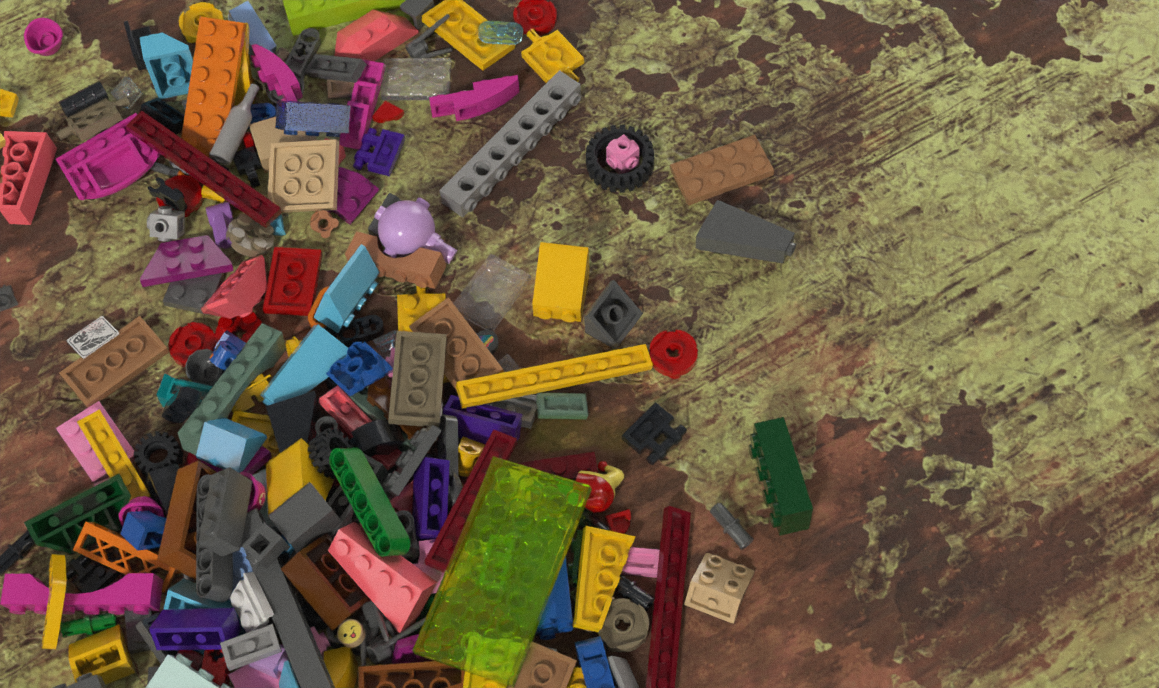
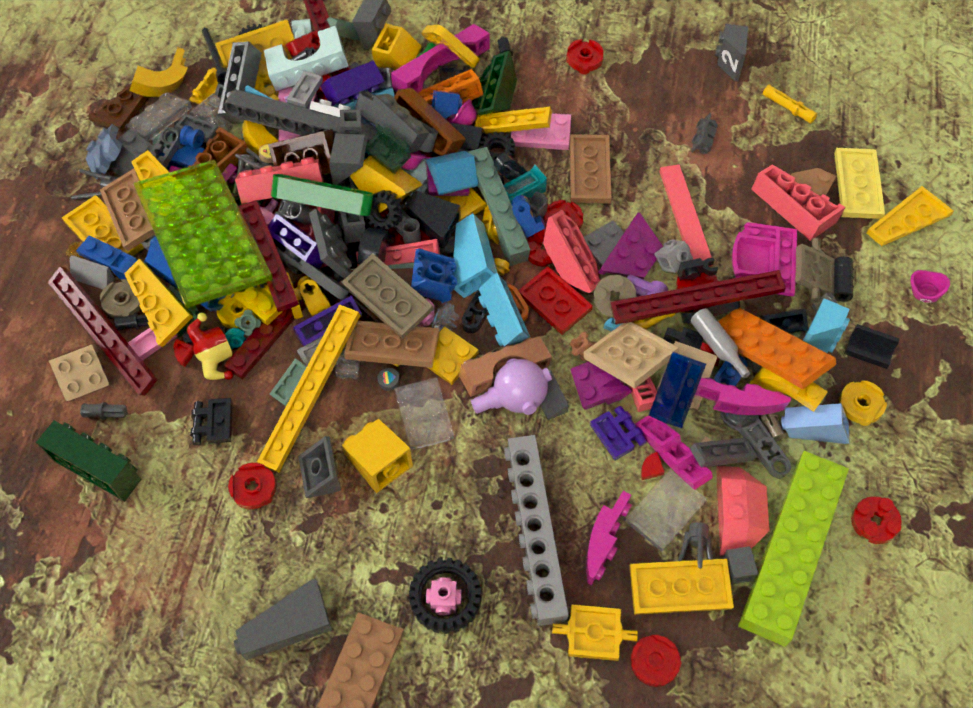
camera: 130 degrees right, 0 degrees up
clear sticker [67,316,119,359] -> none
clear light blue plate [478,21,523,45] -> none
none -> clear green bracket [365,124,411,174]
none -> coral tile [659,164,712,267]

